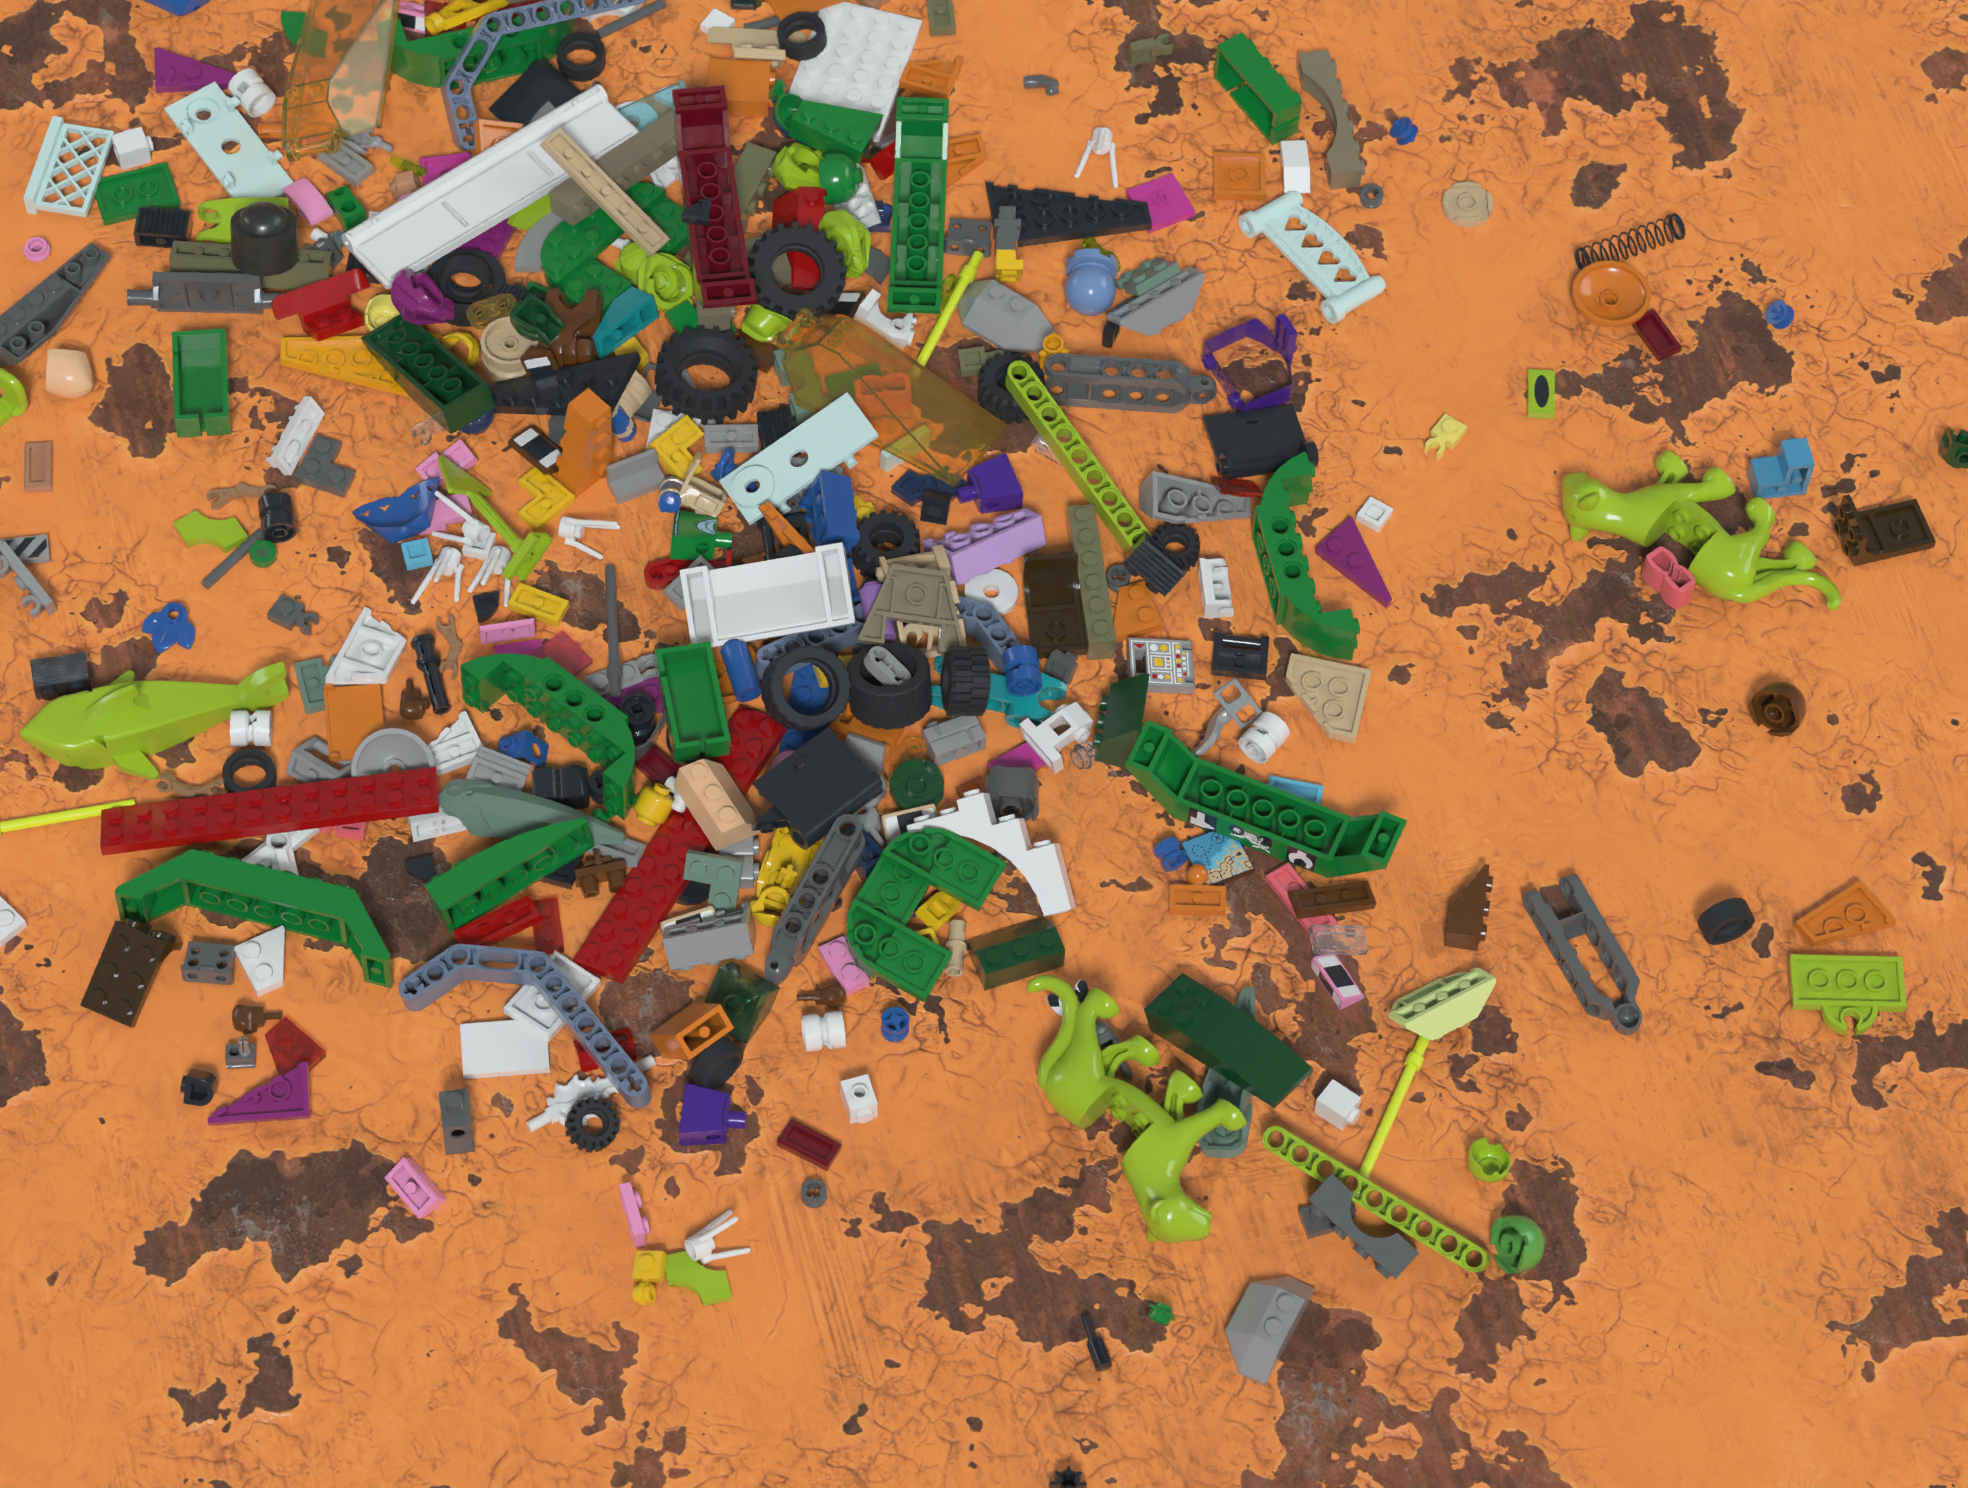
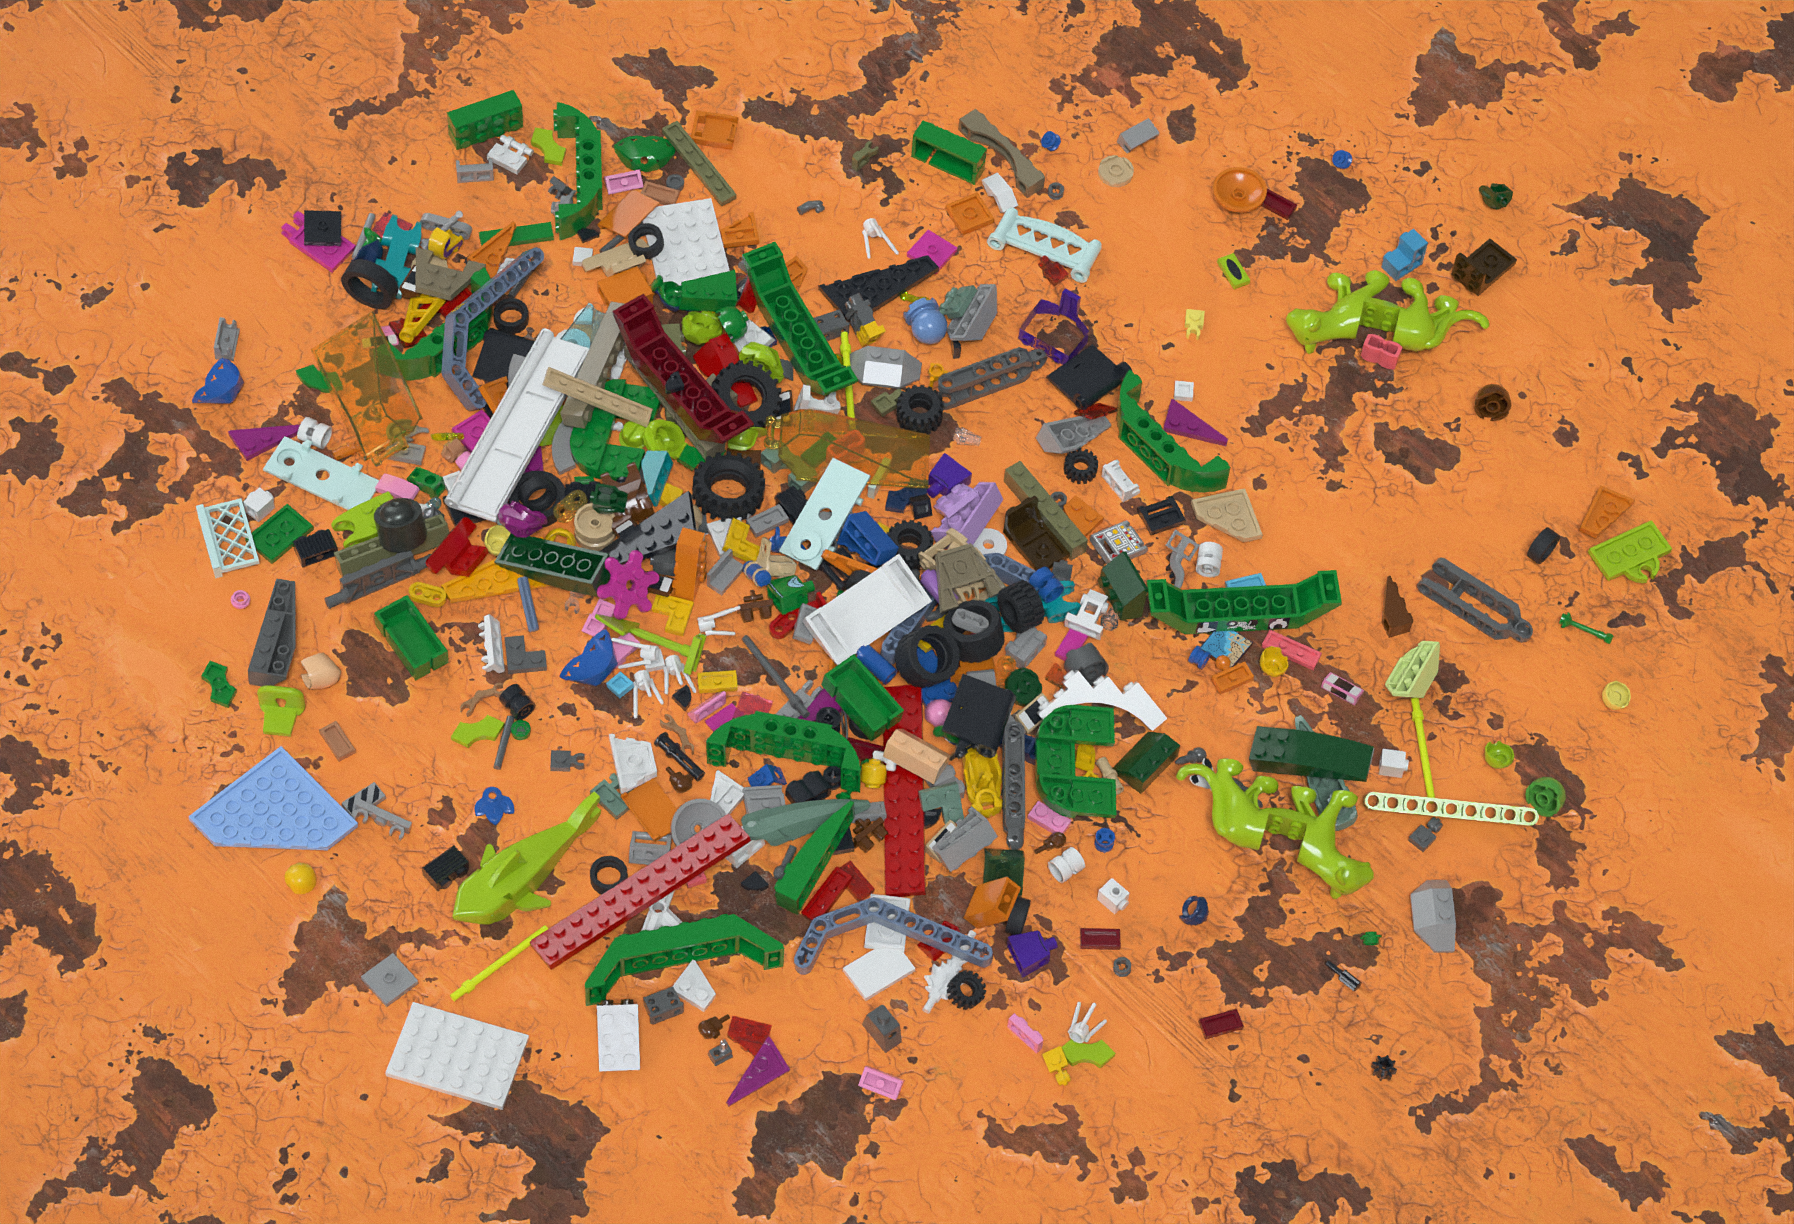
camera: 30 degrees left, 0 degrees up
medium nougat piece [156,772,228,798] -> none
black plate [180,1068,218,1106] -> none
white wheel [230,710,272,747] -> none
lime beam [1005,361,1151,554] -> none
black brick [1124,532,1187,597] -> none
reddish brown tile [1288,881,1377,919] -> none
clear tile [1308,925,1369,955] -> none
dark grey arch [1308,1174,1419,1280] -> none
black piece [1575,213,1686,271] -> none
none -> yellow plate [409,582,446,607]
none -> sand blue axle [517,577,539,632]
none -> dark pink plate [597,550,659,620]
none -> reddish brown hips [737,590,773,623]
none -> lavender plate [933,483,978,518]
none -> clear red plate [1038,255,1069,286]
none -> light grey hinge [1117,118,1160,154]
none -> dark grey bar [1175,747,1207,764]
none -> dark blue piece [1179,896,1209,926]
none -> dark red tile [1198,1009,1244,1040]
none -> yellow hair [1259,646,1289,677]
none -> green piece [1559,612,1614,644]
none -> light yellow hair [1602,681,1631,710]

